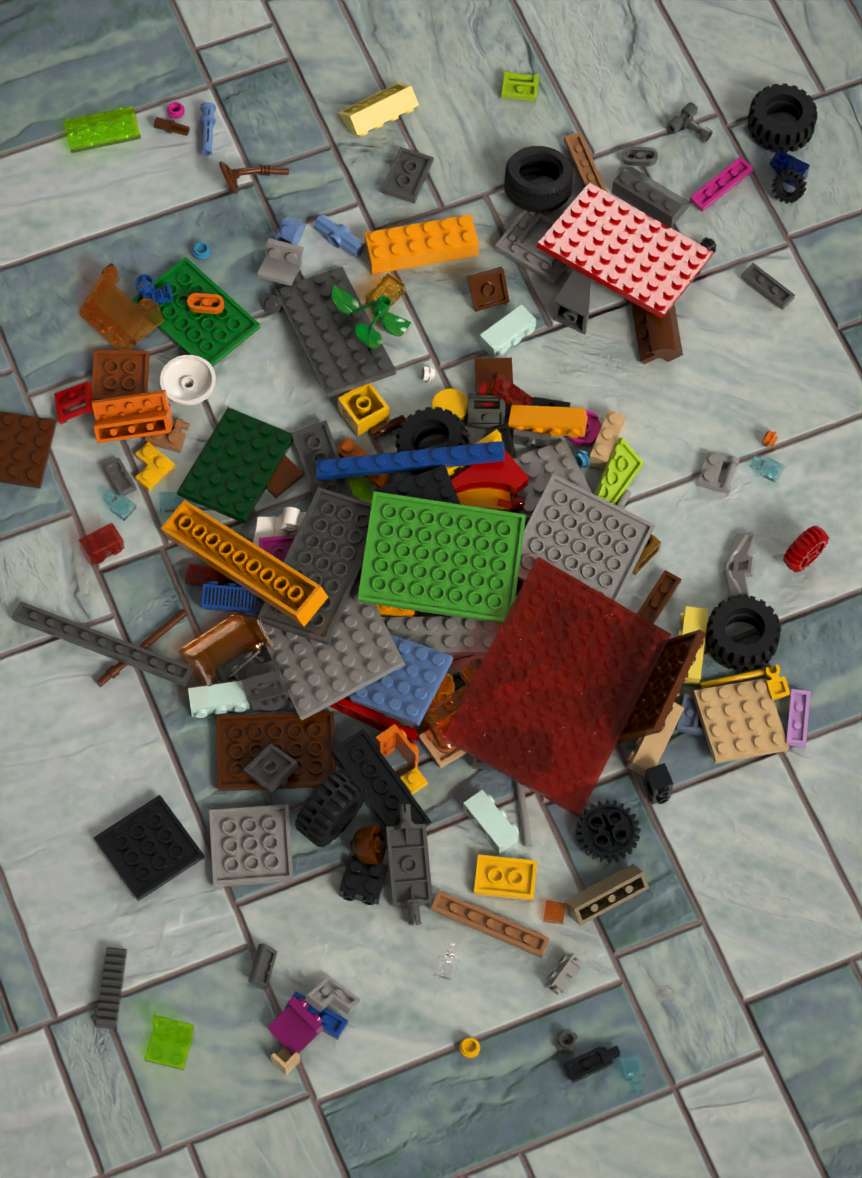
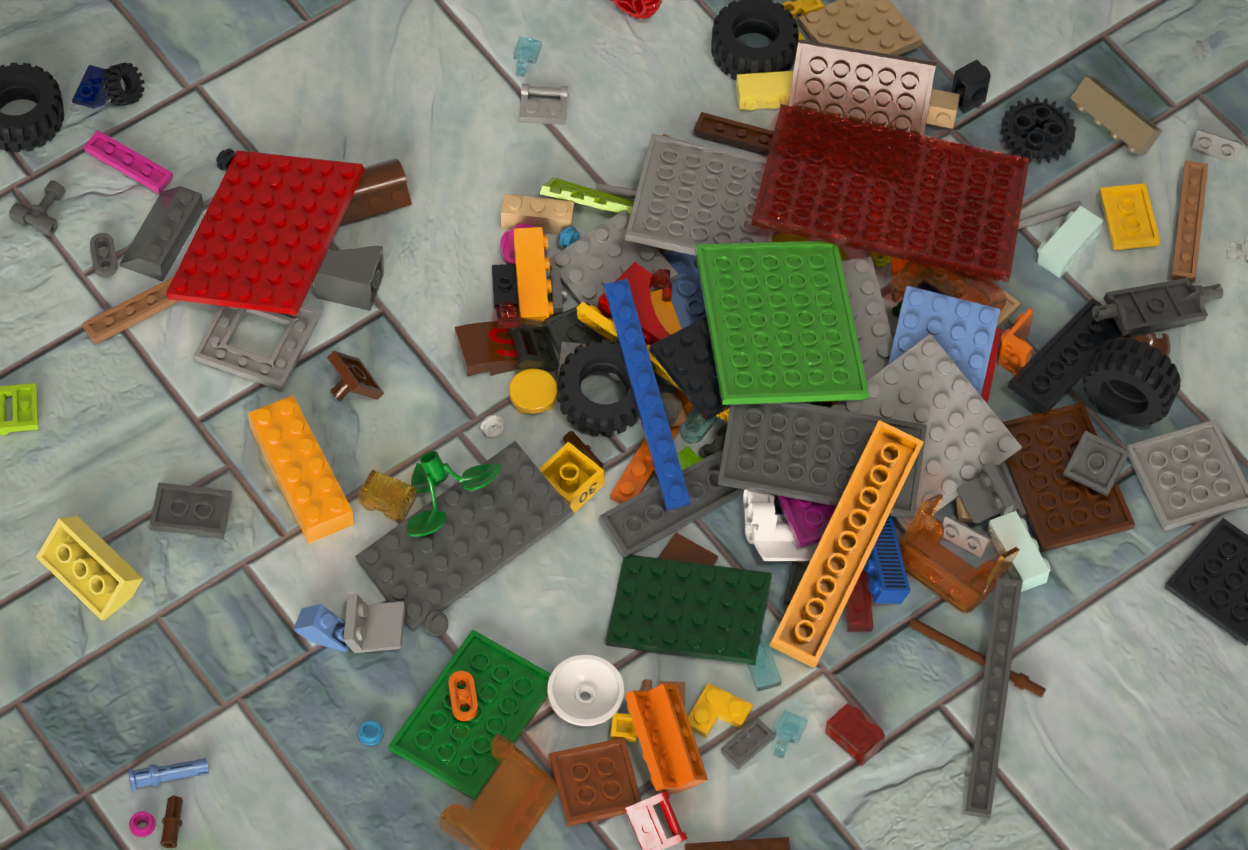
camera: 105 degrees left, 5 degrees down
blue piece [136,274,173,312] -> none
reddish brown dish [219,161,289,194] -> none
medium blue piece [314,214,365,257] -> none
black plate [339,857,387,905] -> none
yellow plate [400,767,428,795] -> none
light aqua brick [479,305,536,358] -> none
black tyre [504,146,574,213] -> none
clear orange plate [543,900,566,924] -> none
light grey plate [724,532,756,598] -> none
dark grey plate [741,263,795,310] -> none
orange plate [762,430,778,447] -> none

